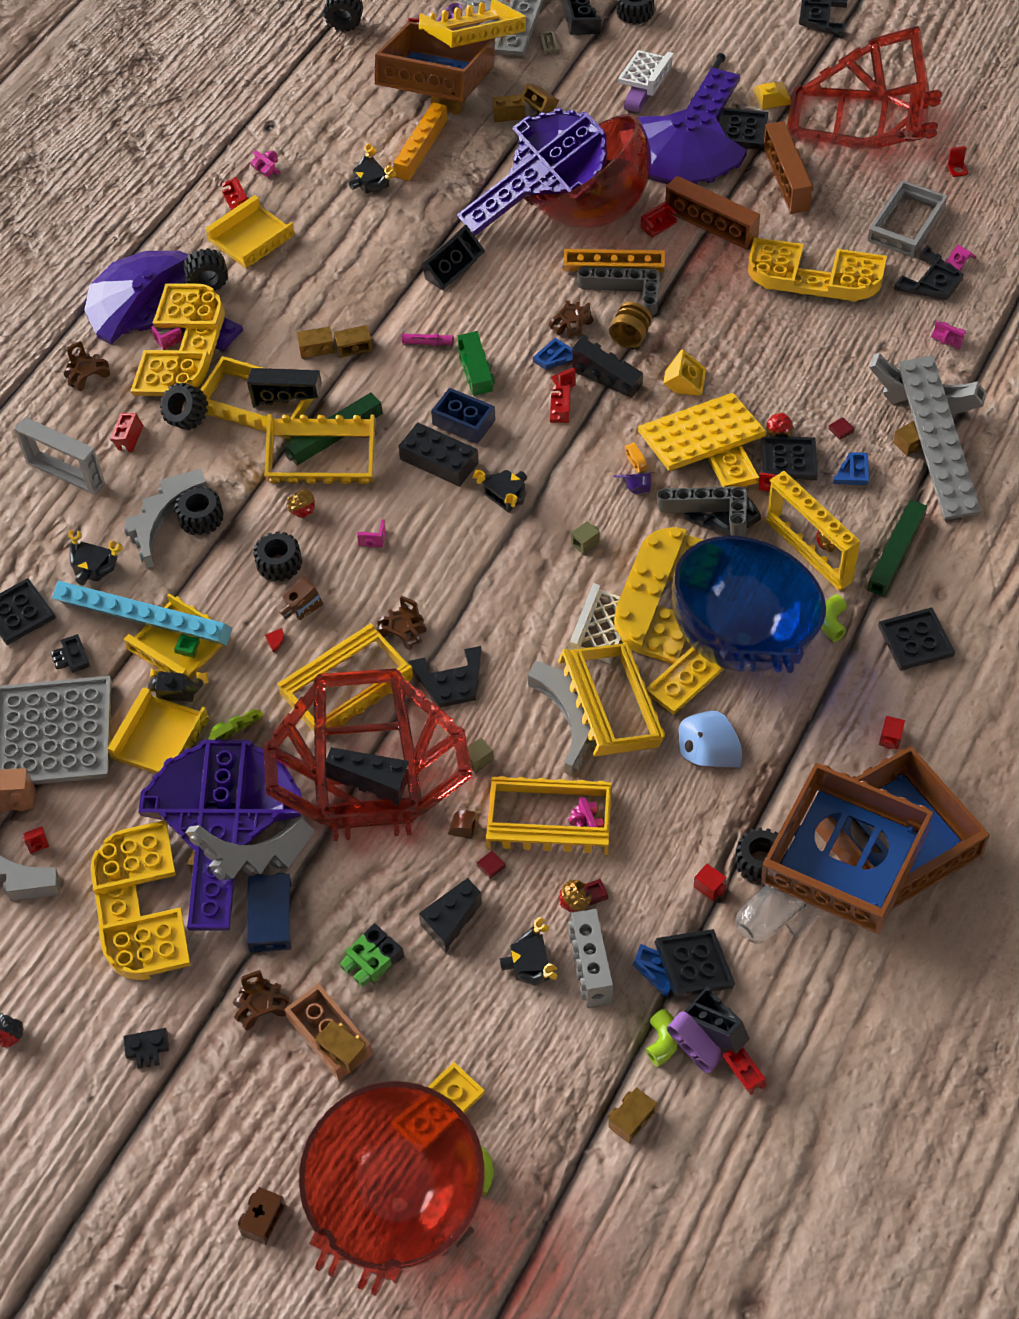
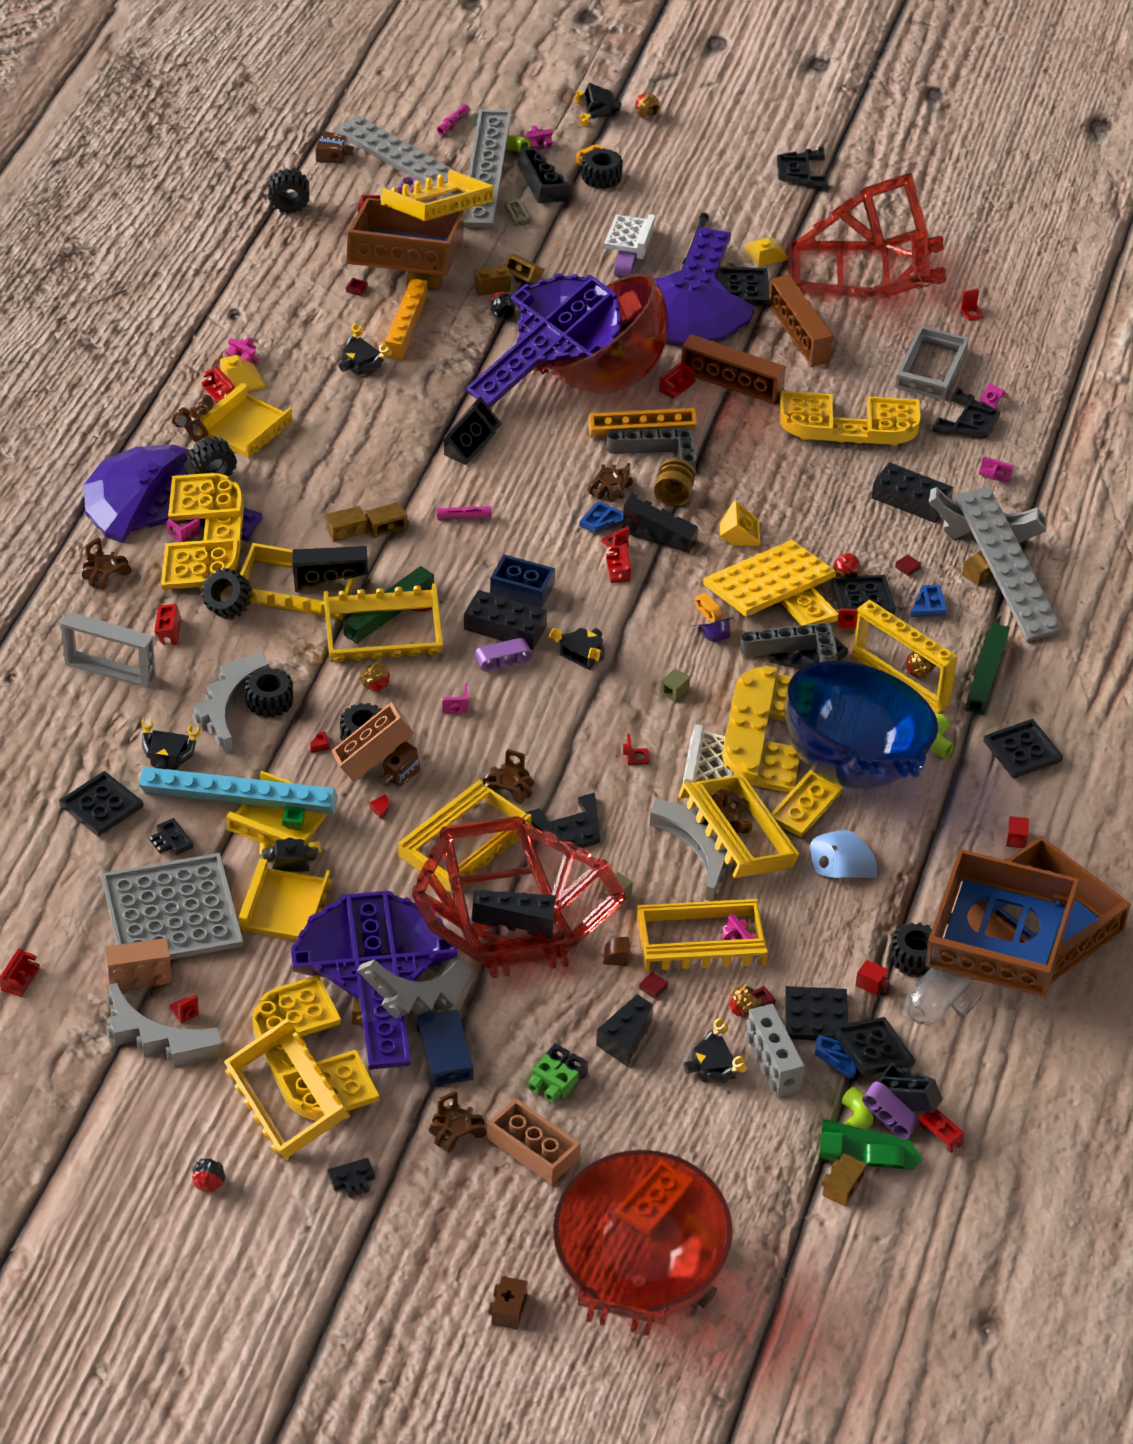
camera: 15 degrees left, 10 degrees down
lime plate [208,709,264,740] -> none
pearl gold brick [315,1020,367,1073] -> none
green wedge [457,331,495,396] -> none
none -> reddish brown piece [171,395,214,442]
none -> yellow slope [220,355,266,392]
none -> yellow window [224,1018,351,1161]
none -> red tile [310,731,330,753]
none -> nougat brick [331,702,414,782]
none -> dark red tile [346,278,368,296]
none -> medium lavender beam [475,638,532,671]
none -> black piece [490,291,516,317]
none -> red bracket [623,734,650,765]
none -> reddish brown piece [703,789,752,833]
none -> black plate [785,986,848,1040]
none -> green panel [820,1119,923,1170]
none -> black brick [872,462,954,523]

